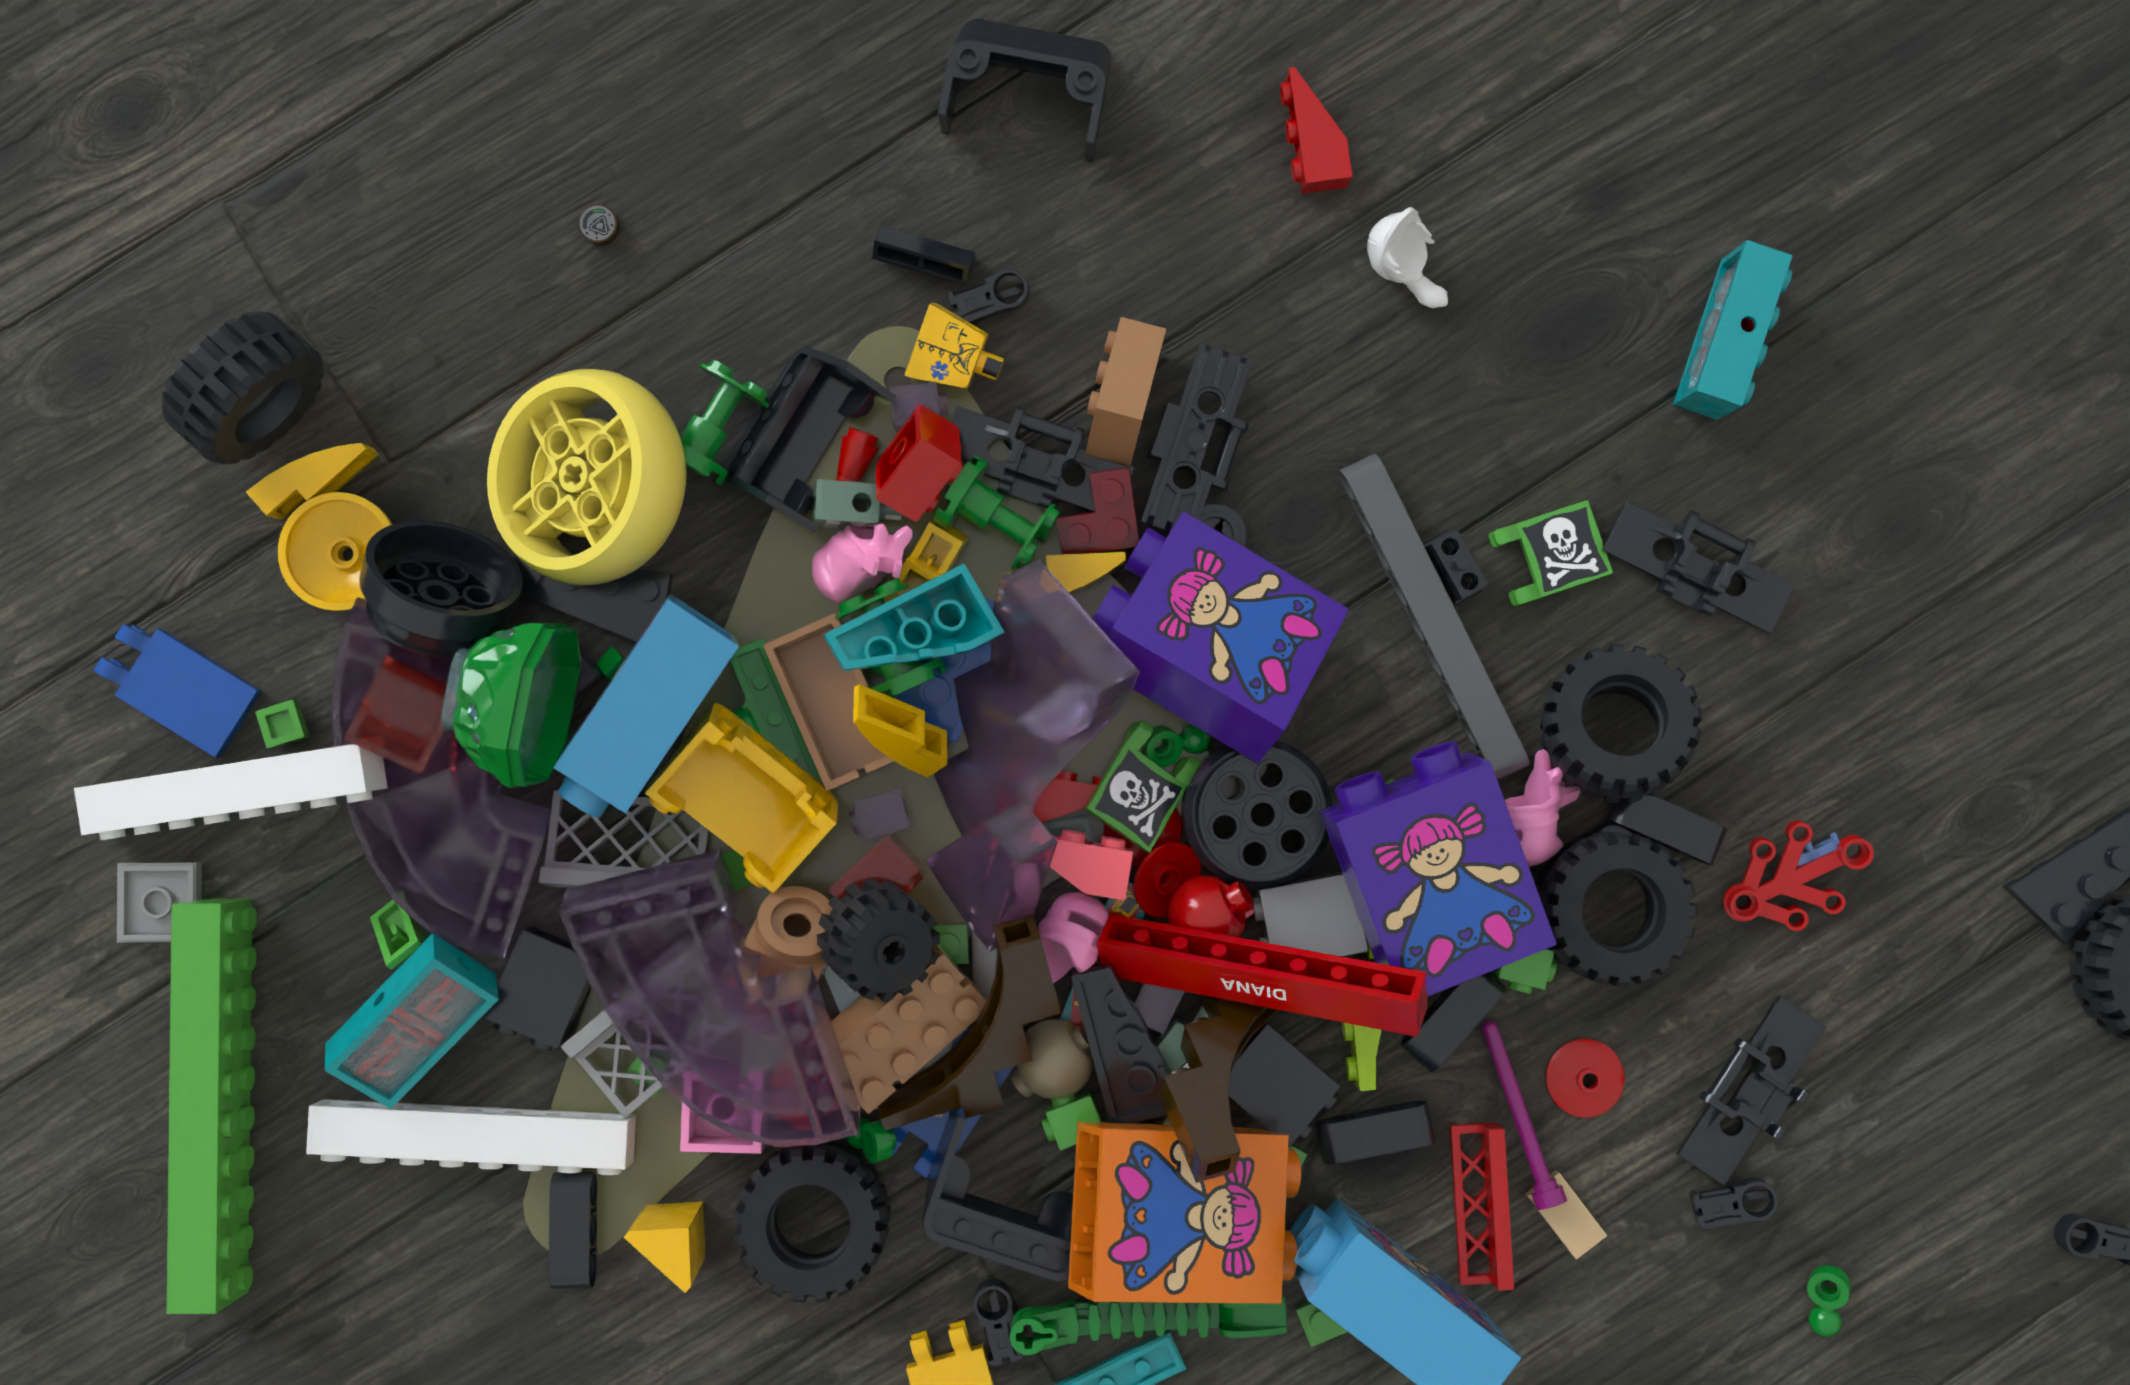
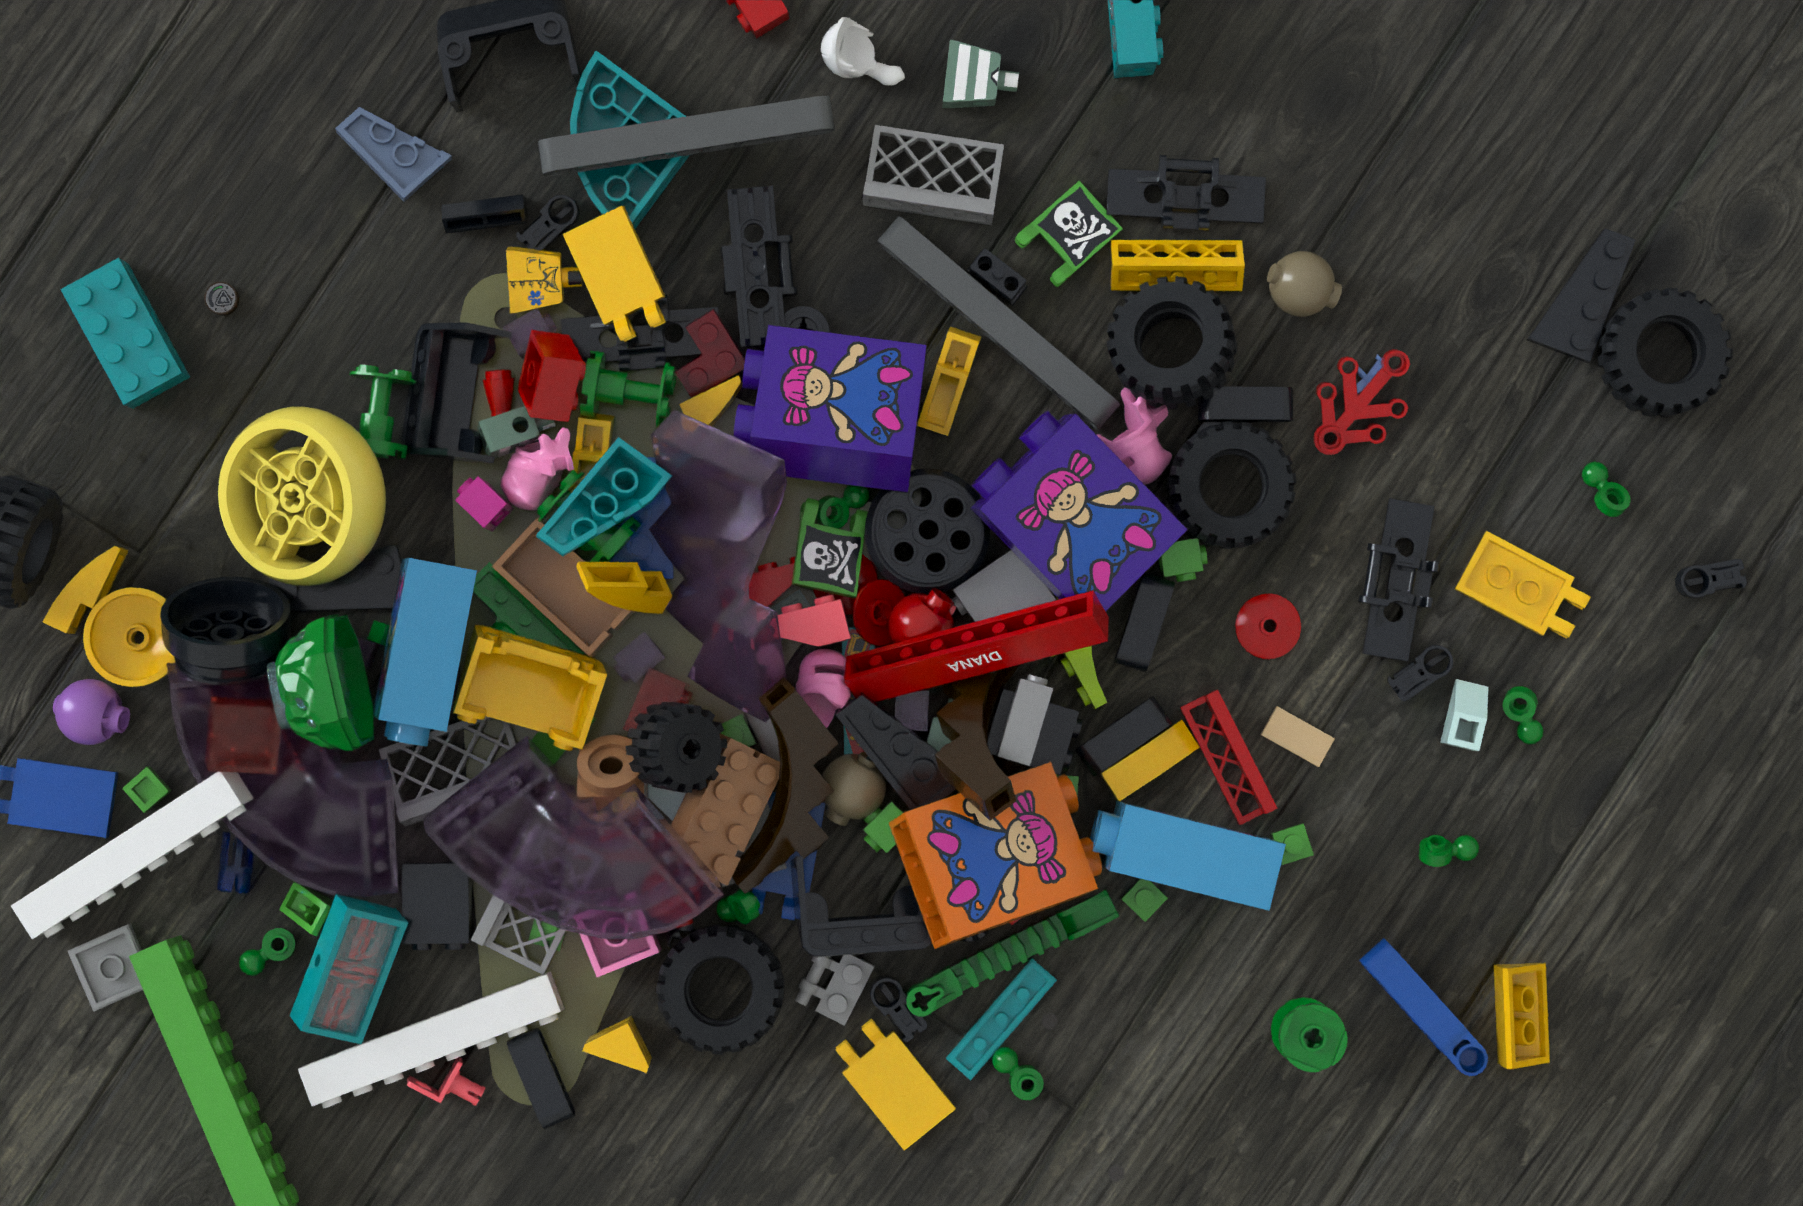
camera: 20 degrees left, 0 degrees up
medium nougat wedge [1085,317,1166,466] -> none
magenta piece [1482,1020,1567,1210] -> none
none -> medium lavender brick [53,679,130,745]
none -> teal brick [60,258,190,408]
none -> clear blue arm [217,831,256,894]
none -> green plate [239,928,296,976]
none -> sand blue wing [335,107,452,202]
none -> coral bracket [407,1057,485,1106]
none -> dark pink brick [455,476,515,532]
none -> dark grey beam [538,96,835,176]
none -> yellow tile [563,206,666,342]
none -> teal brick [570,51,690,229]
none -> light grey plate [795,955,875,1026]
none -> light grey fence [863,125,1004,225]
none -> yellow slope [917,326,981,436]
none -> torso [942,40,1019,108]
none -> light grey brick [996,674,1053,766]
none -> yellow slope [1100,720,1200,801]
none -> yellow fence [1111,240,1245,291]
none -> dark tan brick [1267,251,1342,317]
none -> bright green plate [1271,823,1314,865]
none -> light aqua slope [1440,679,1488,751]
none -> yellow tile [1454,531,1591,639]
none -> green plate [1582,461,1631,517]

